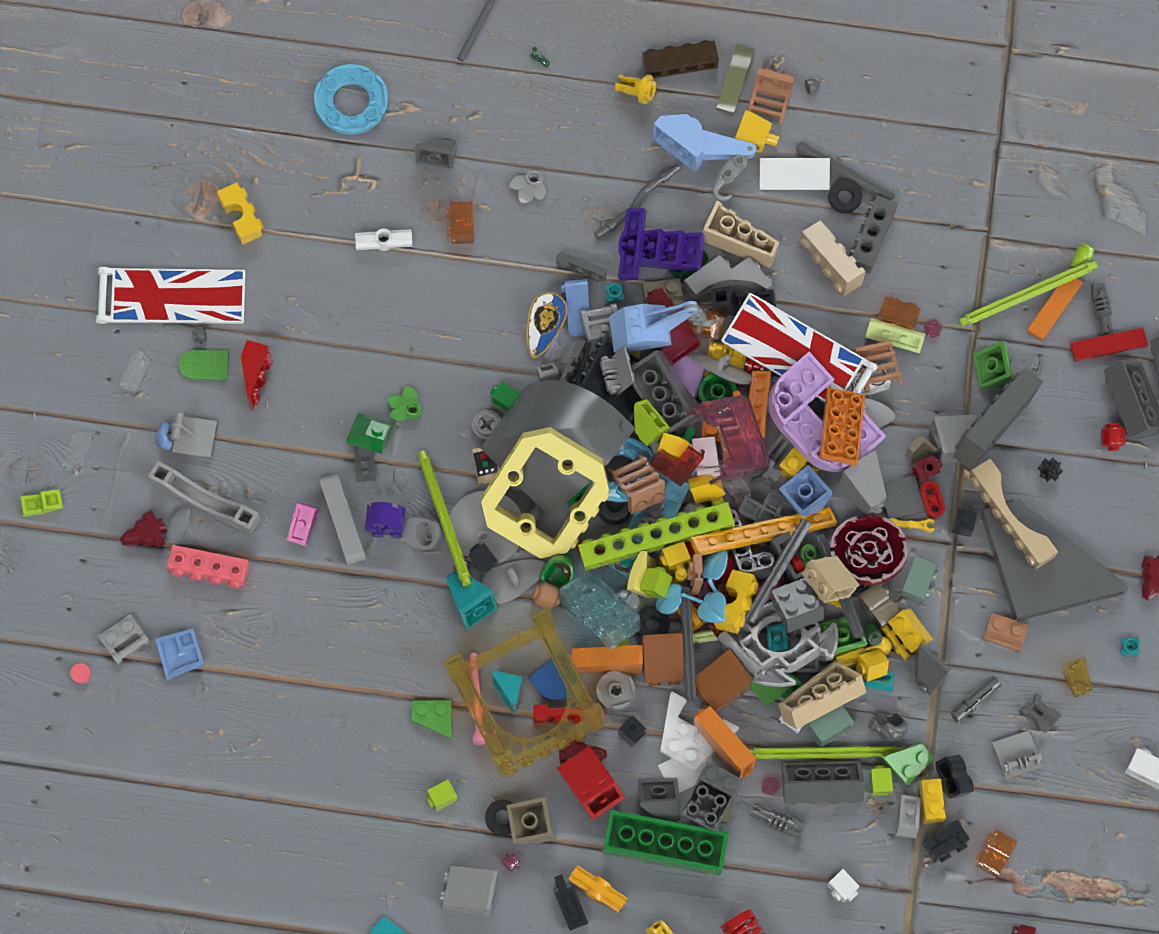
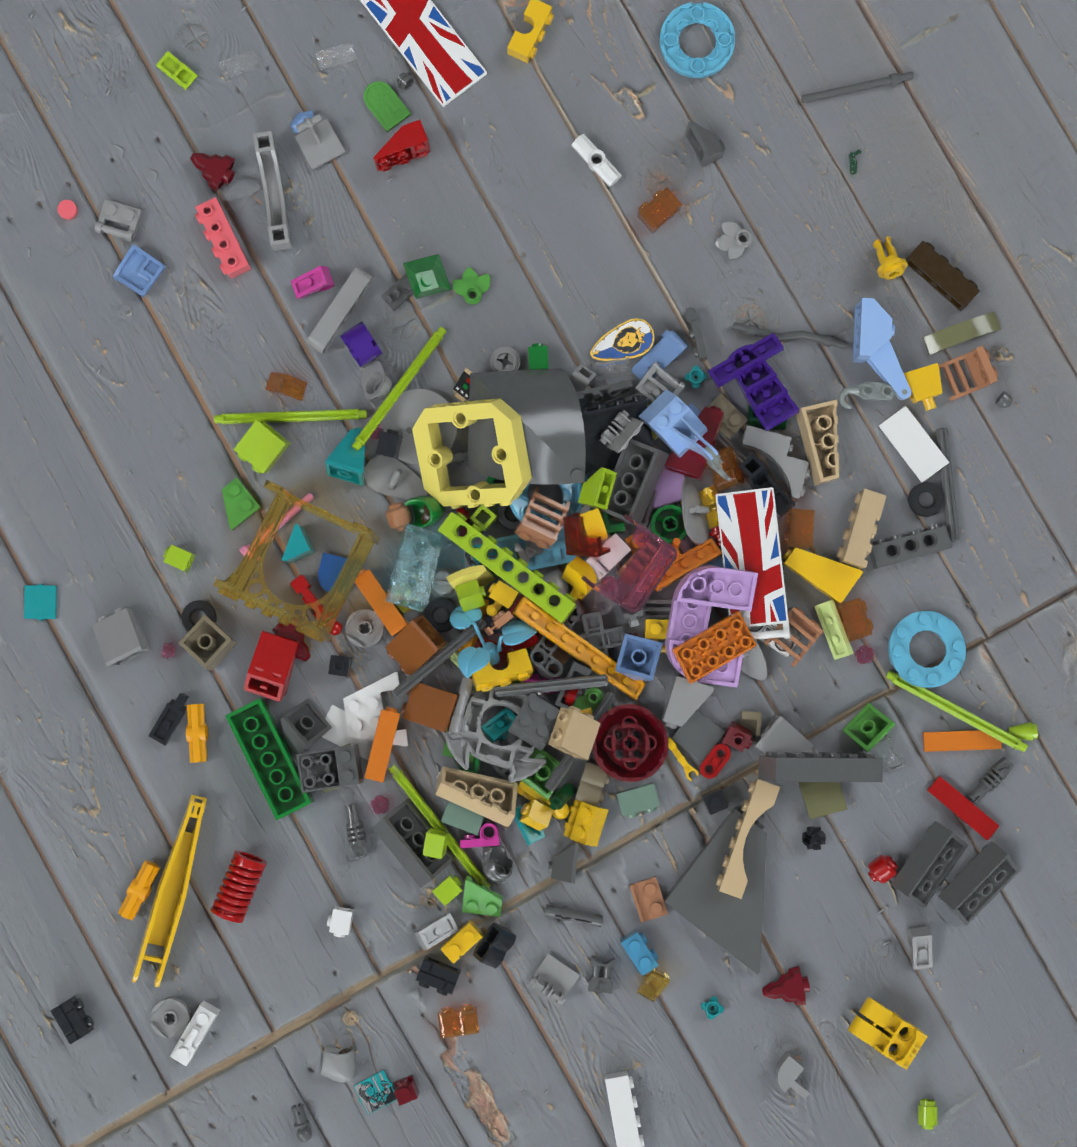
camera: 60 degrees right, 15 degrees up
none -> lime piece [214,409,367,425]
none -> lime brick [233,419,291,474]
none -> clear orange slope [265,372,308,401]
none -> lime panel [423,828,449,859]
none -> dark pink plate [460,821,500,848]
none -> lime brick [470,504,497,532]
none -> dark azure brick [620,929,659,976]
none -> yellow slope [782,547,863,604]
none -> clear orange brick [784,508,815,550]
none -> olive slope [798,782,848,819]
none -> medium azure plate [888,611,966,688]

